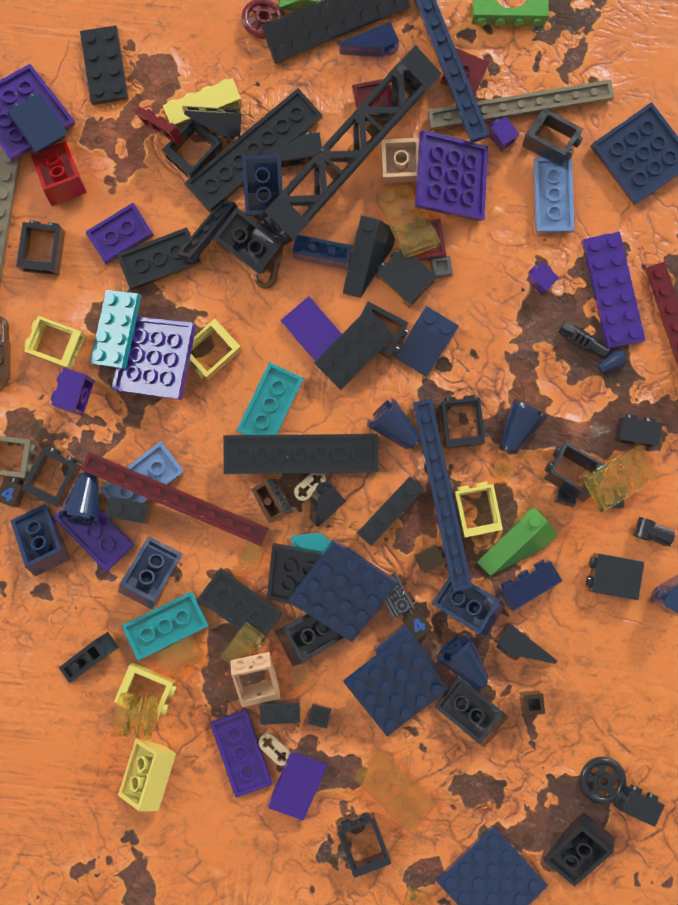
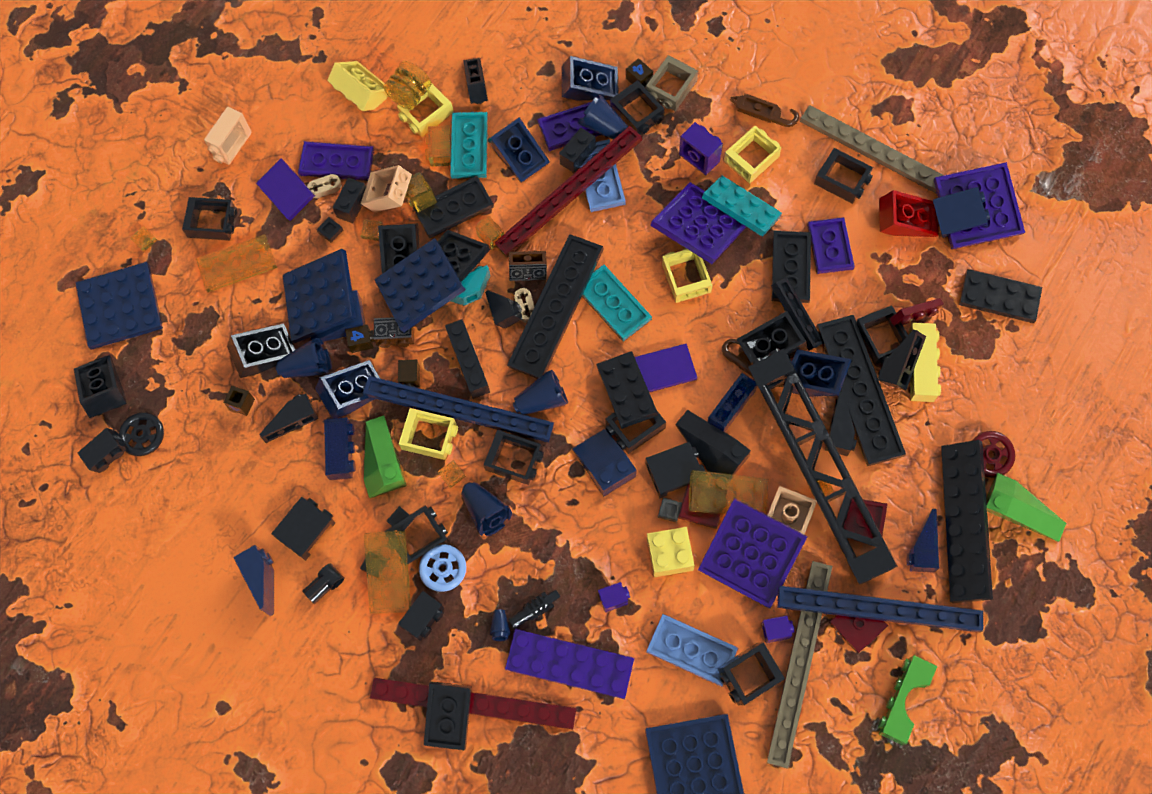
camera: 125 degrees right, 15 degrees down
none -> light nougat window [204,106,252,165]
none -> light blue plate [419,544,466,592]
none -> light yellow brick [647,527,695,577]

